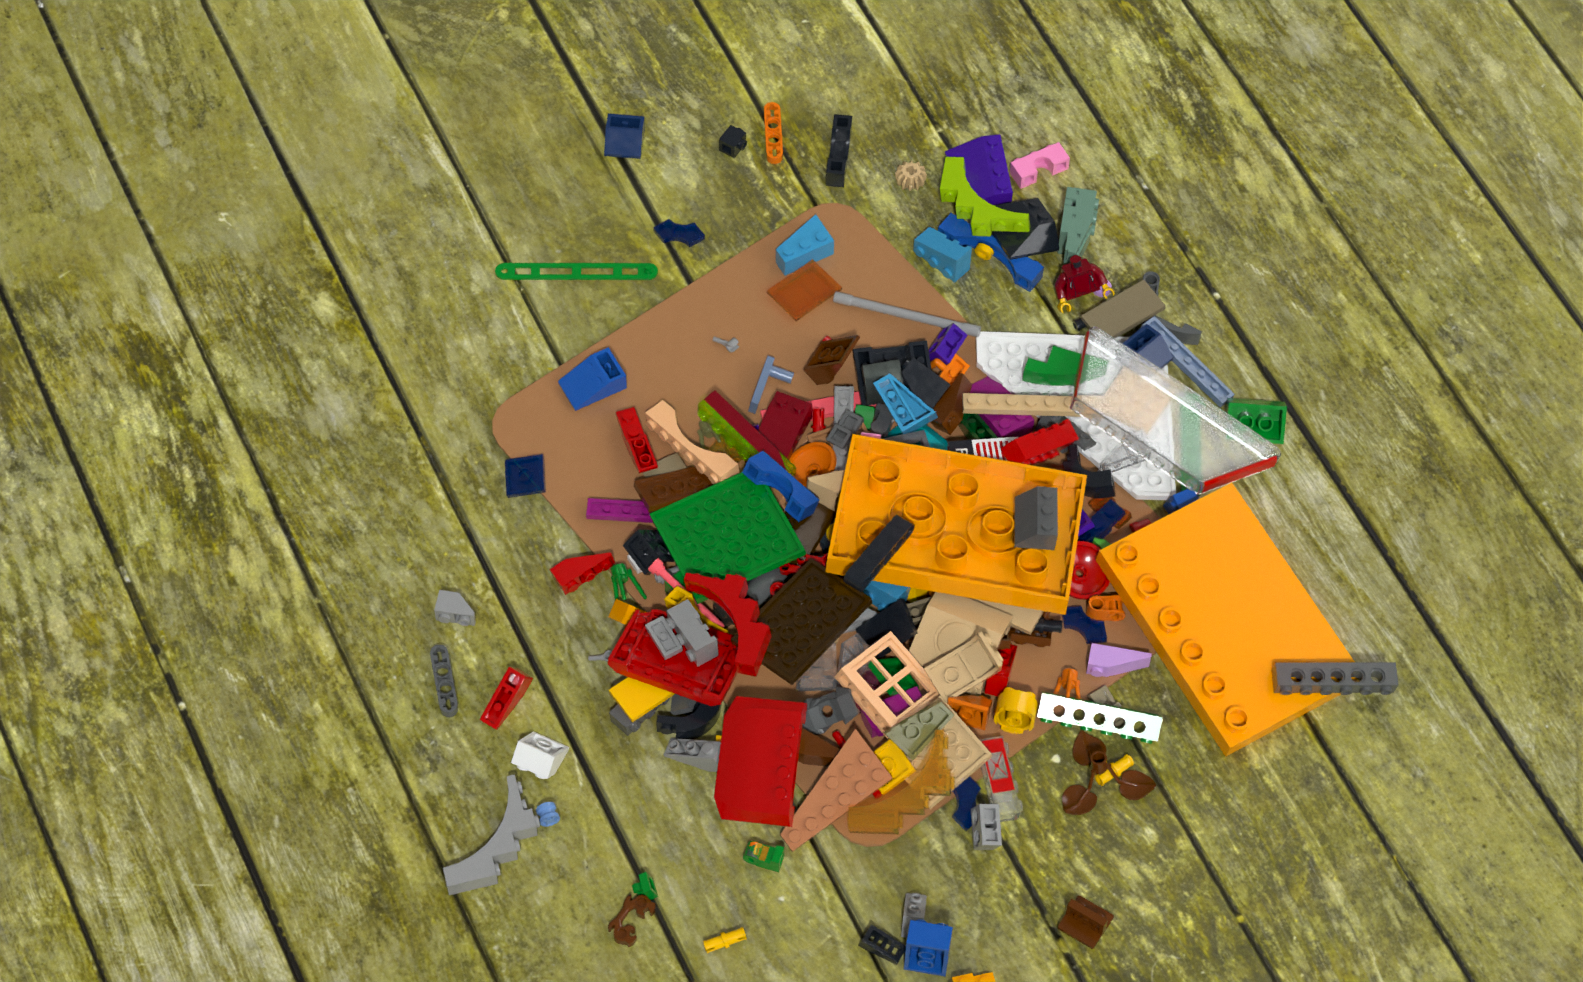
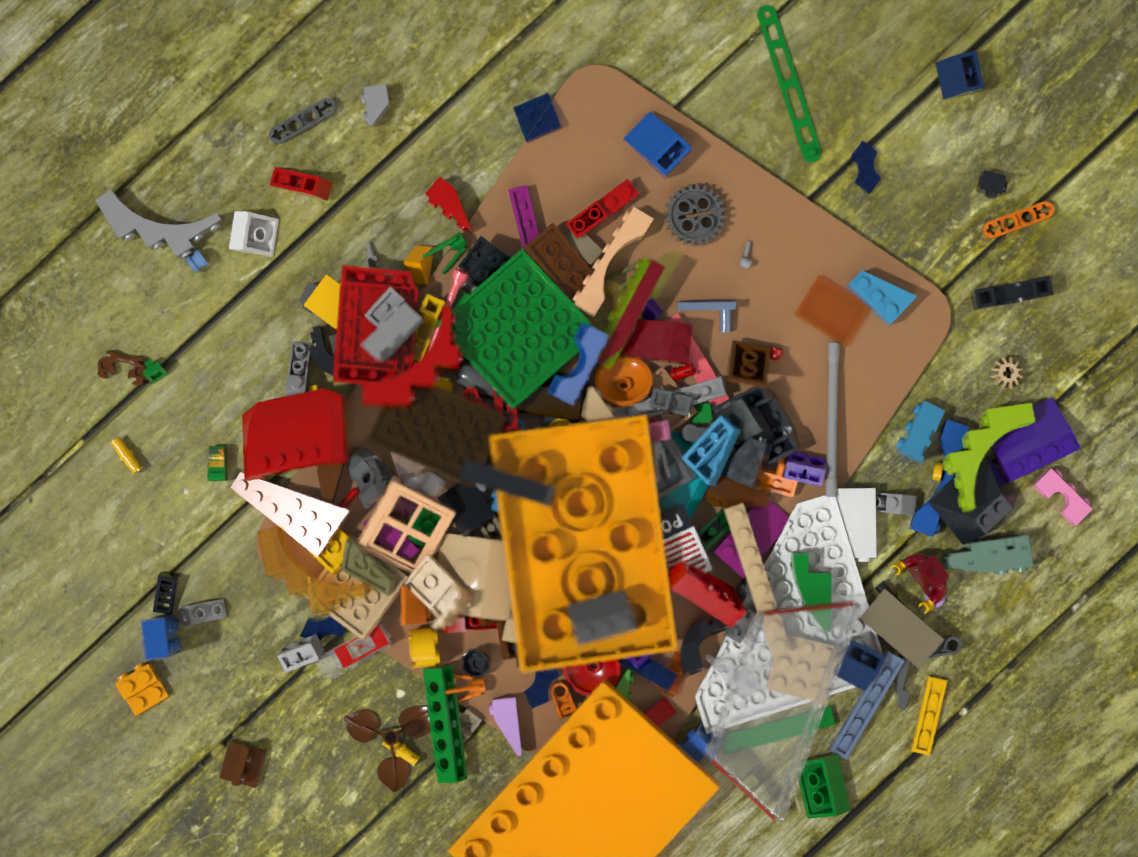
camera: 75 degrees right, 30 degrees up
none -> black hair [461,648,491,678]
none -> dark grey gear [664,184,726,247]
none -> white slope [836,488,876,562]
none -> light grey slope [876,493,916,515]
none -> yellow tile [910,676,947,756]

